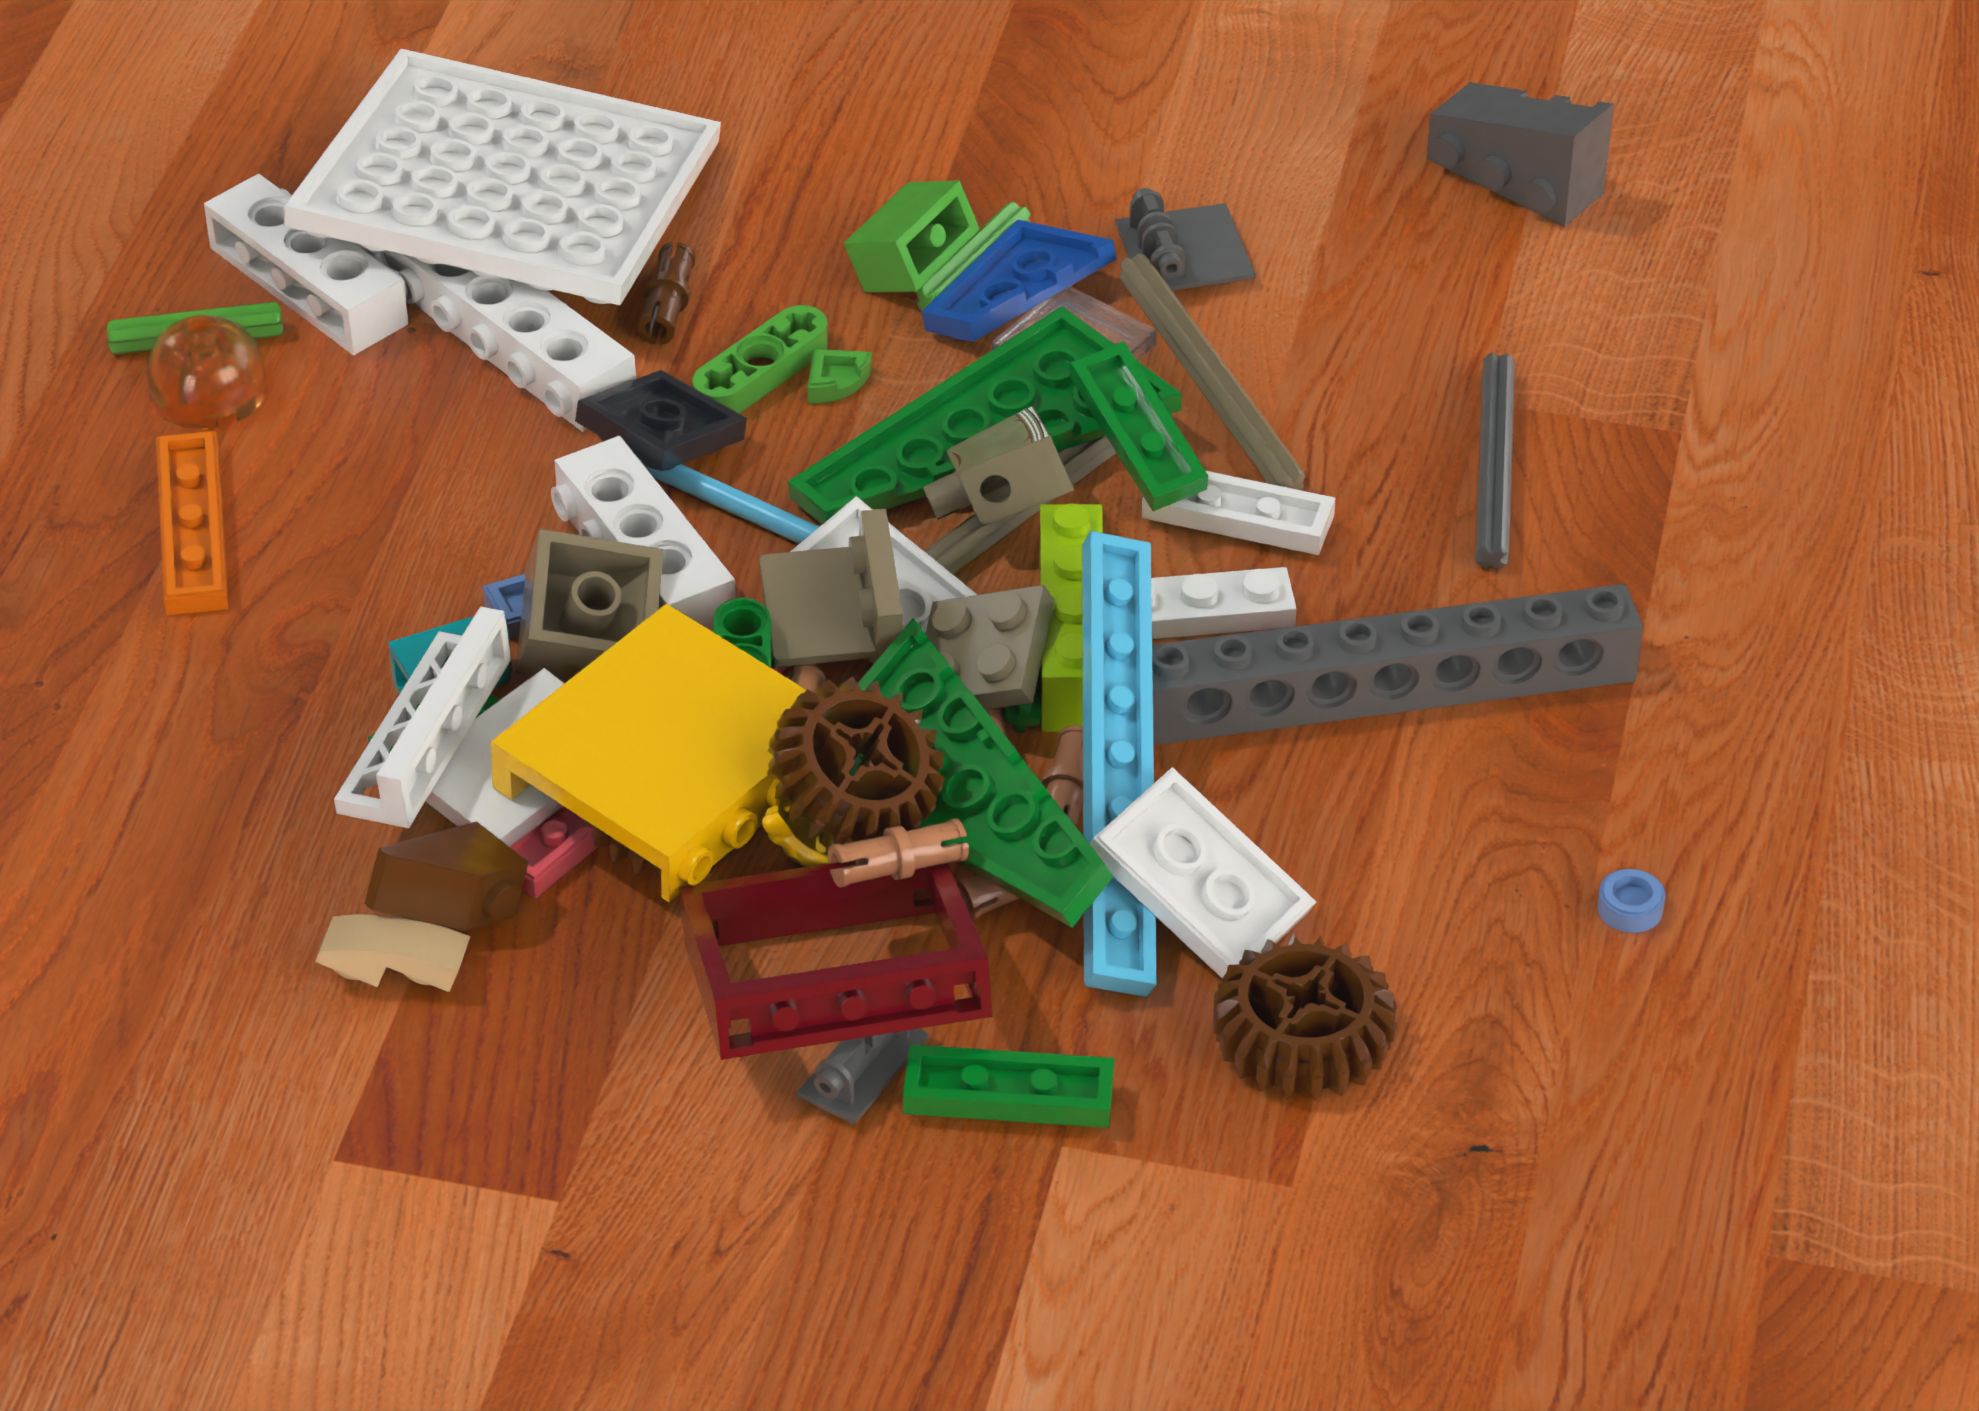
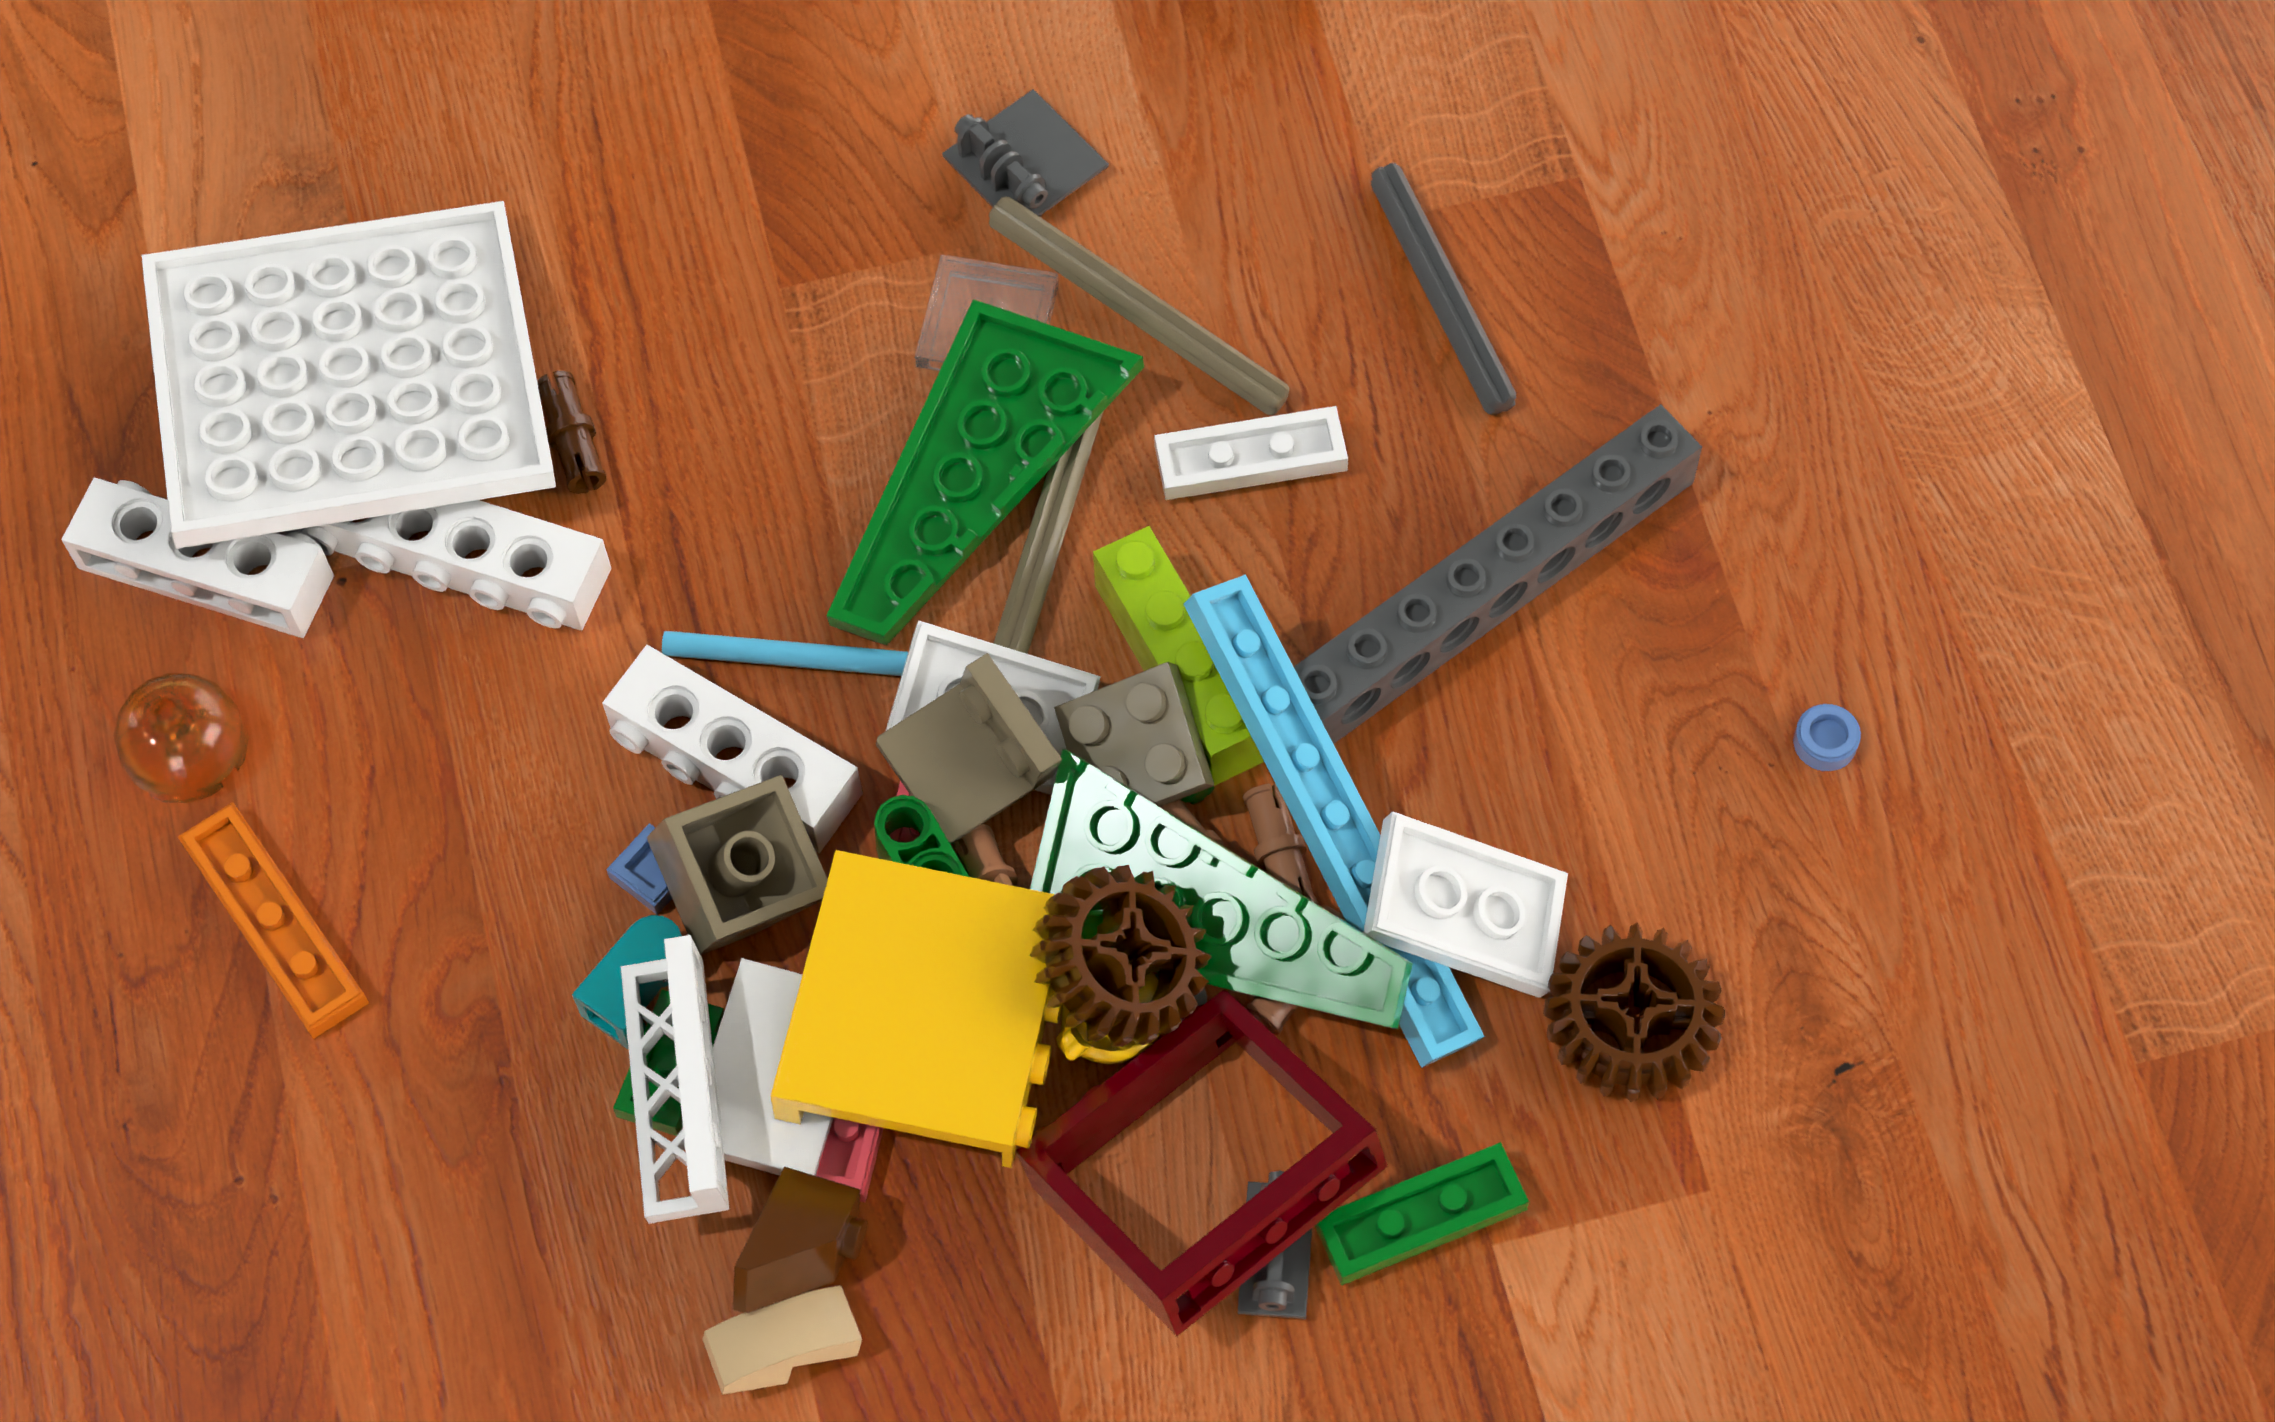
camera: 25 degrees left, 20 degrees up
bright green axle [107,302,283,355] -> none
black plate [575,370,747,471] -> none
bright green beam [692,305,828,414] -> none
bright green tile [807,349,873,404] -> none
nougat pin [828,818,969,888] -> none
bright green brick [843,180,980,293] -> none
bright green axle [916,202,1031,310] -> none
blue wing [921,220,1117,342] -> none
dark tan torso [923,406,1074,525] -> none
green plate [1069,341,1208,511] -> none
white plate [1151,567,1297,639] -> none

